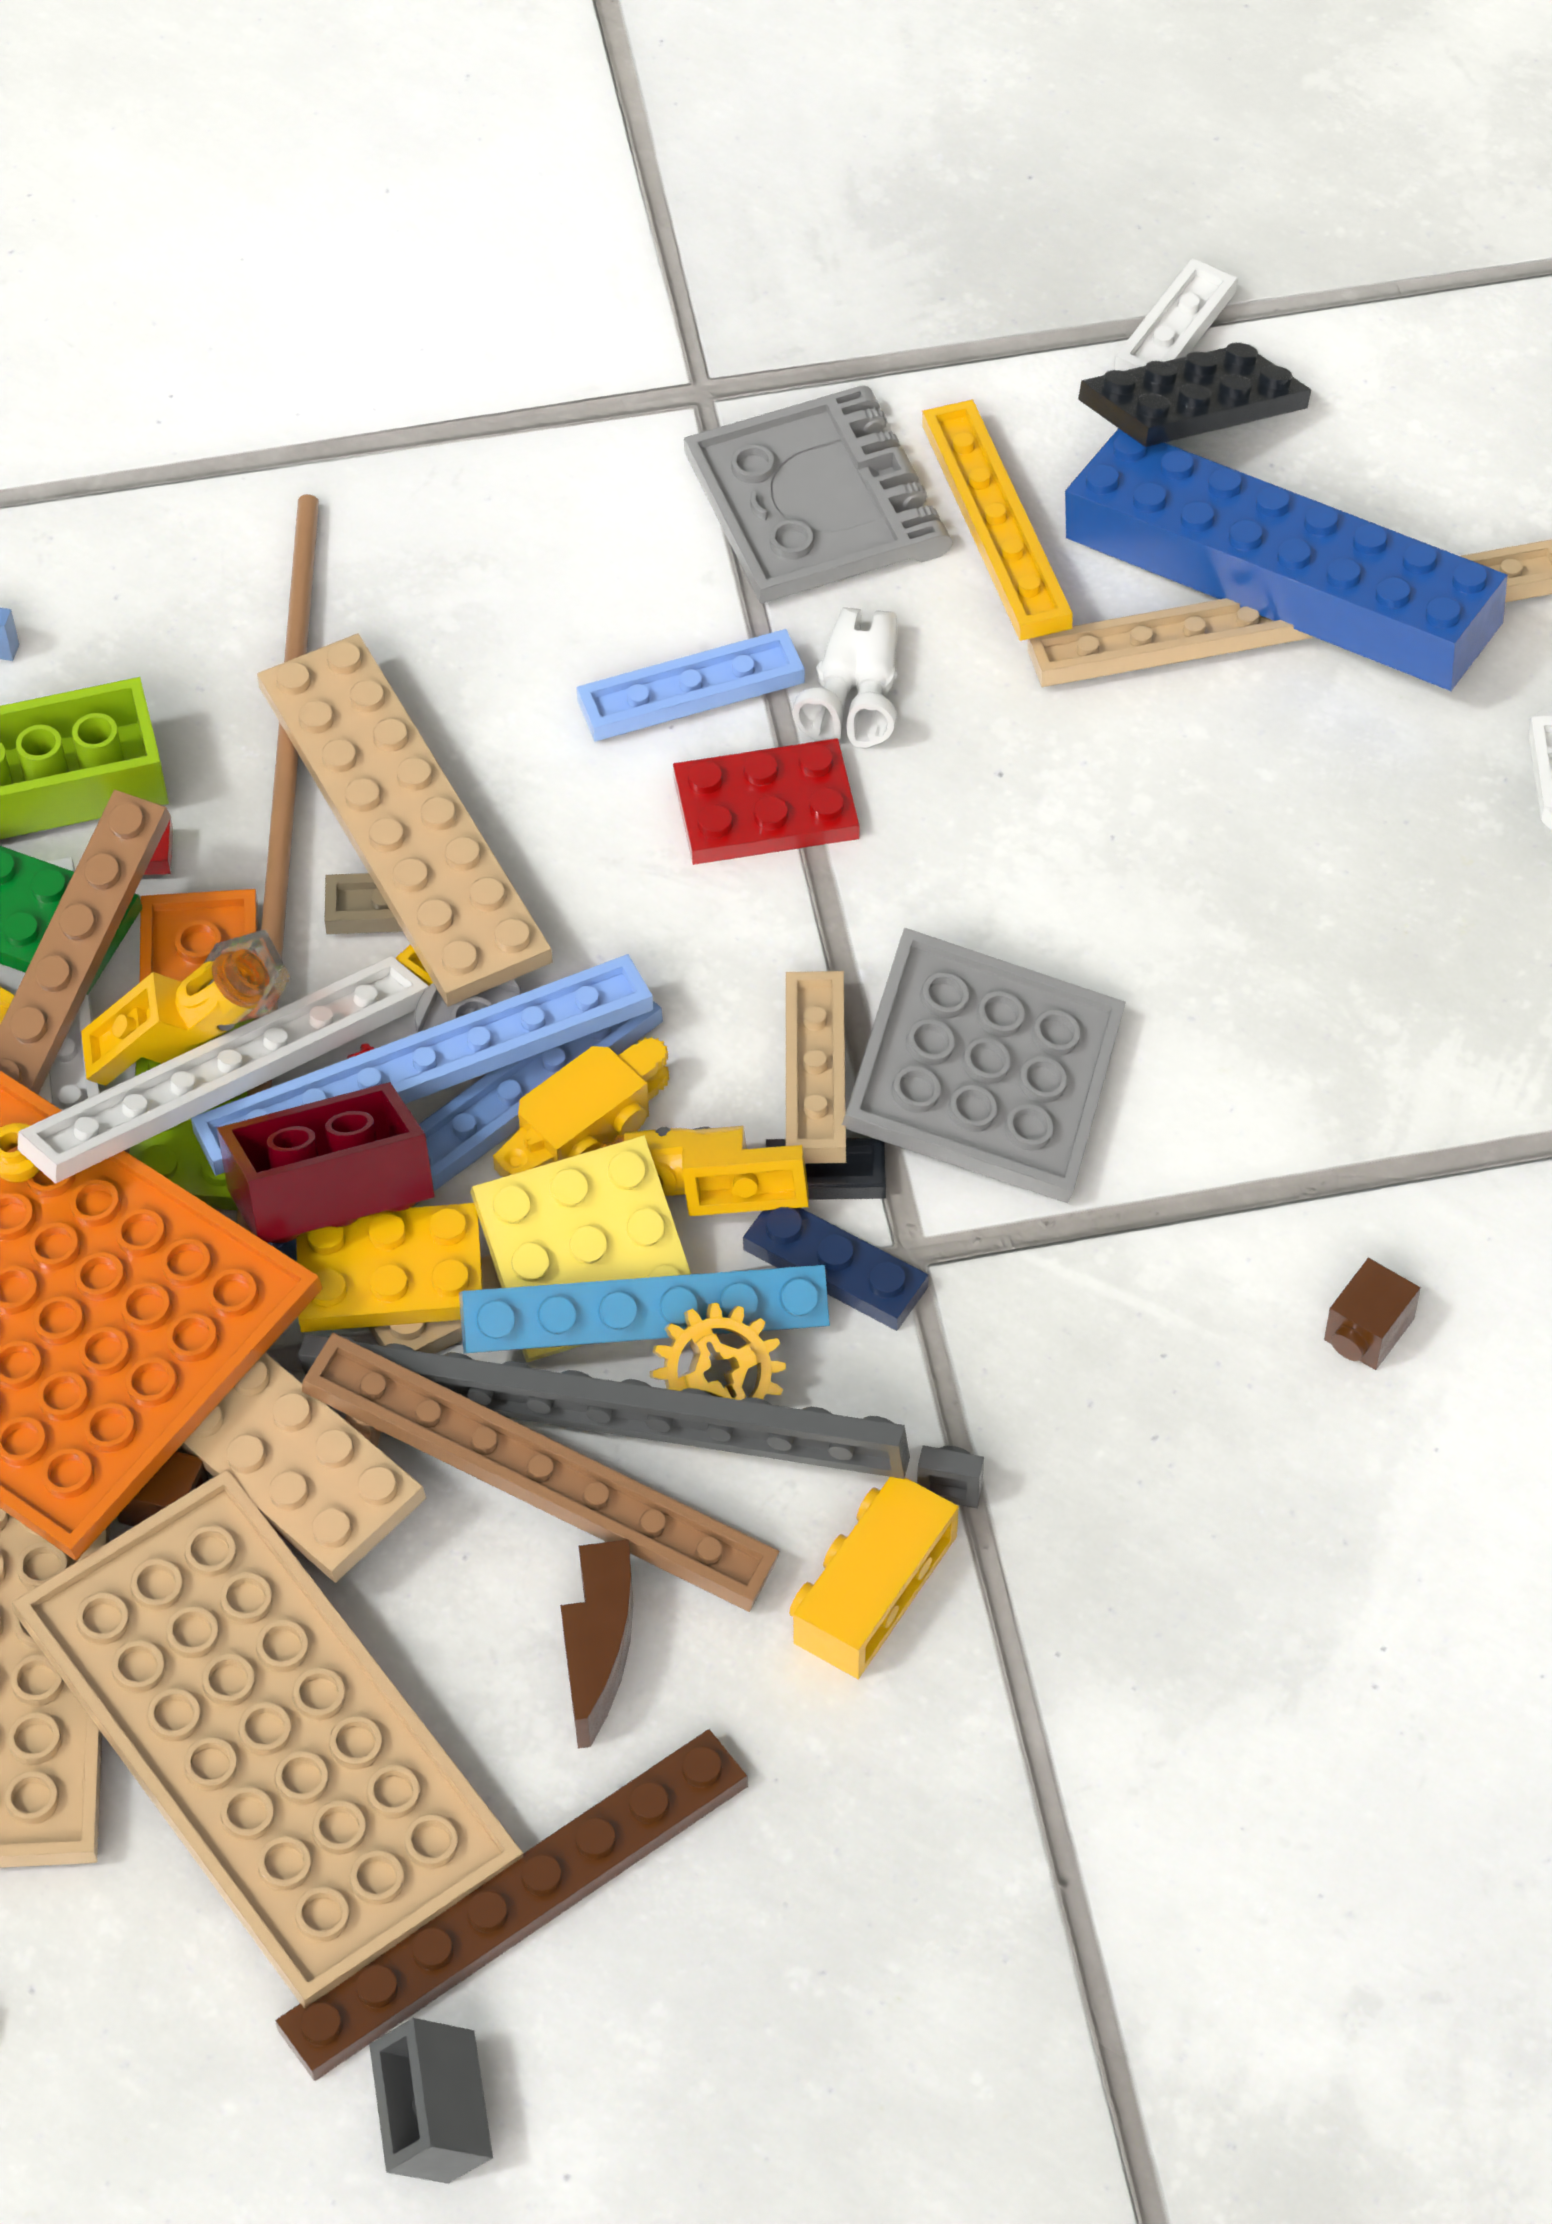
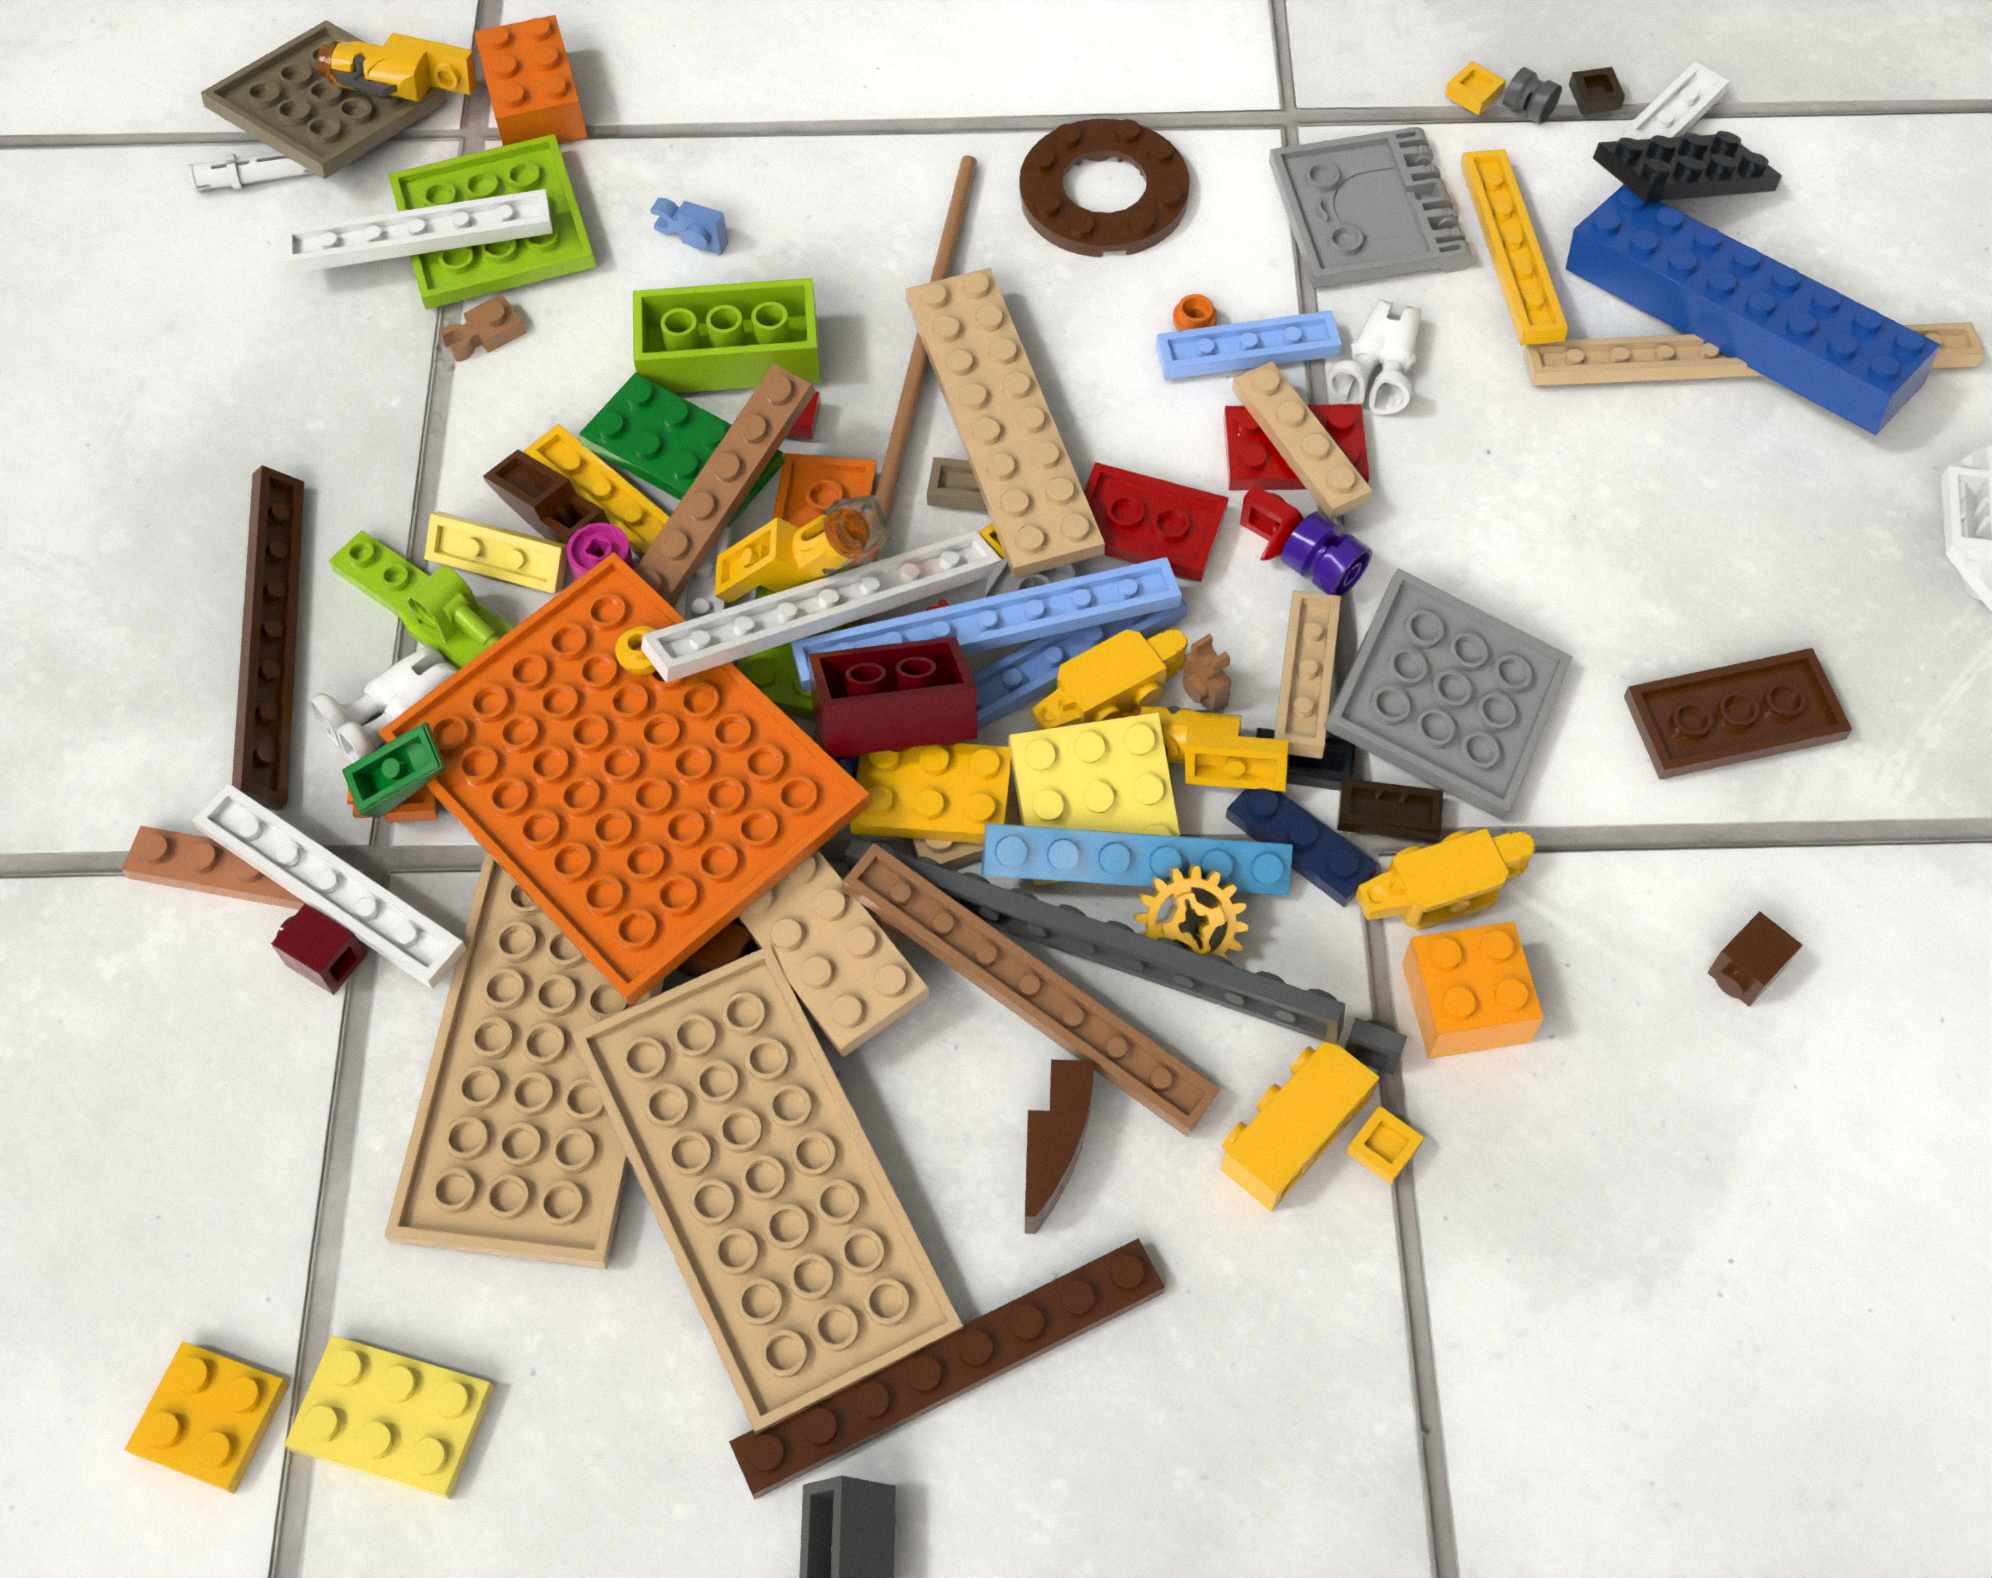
camera: 10 degrees right, 5 degrees up
none -> reddish brown plate [1019,119,1190,257]
none -> red plate [1083,462,1229,582]
none -> orange plate [1173,294,1217,331]
none -> medium nougat plate [1182,634,1232,713]
none -> tan plate [1232,361,1372,520]
none -> red plate [1240,484,1304,561]
none -> dark purple wheel [1281,511,1372,597]
none -> dark brown plate [1337,778,1443,843]
none -> yellow plate [1346,1105,1425,1185]
none -> yellow hinge [1356,828,1536,930]
none -> light orange brick [1402,921,1544,1059]
none -> yellow plate [1445,61,1506,116]
none -> dark grey wheel [1503,67,1562,125]
none -> dark brown plate [1569,67,1625,115]
none -> reddish brown plate [1624,648,1852,780]

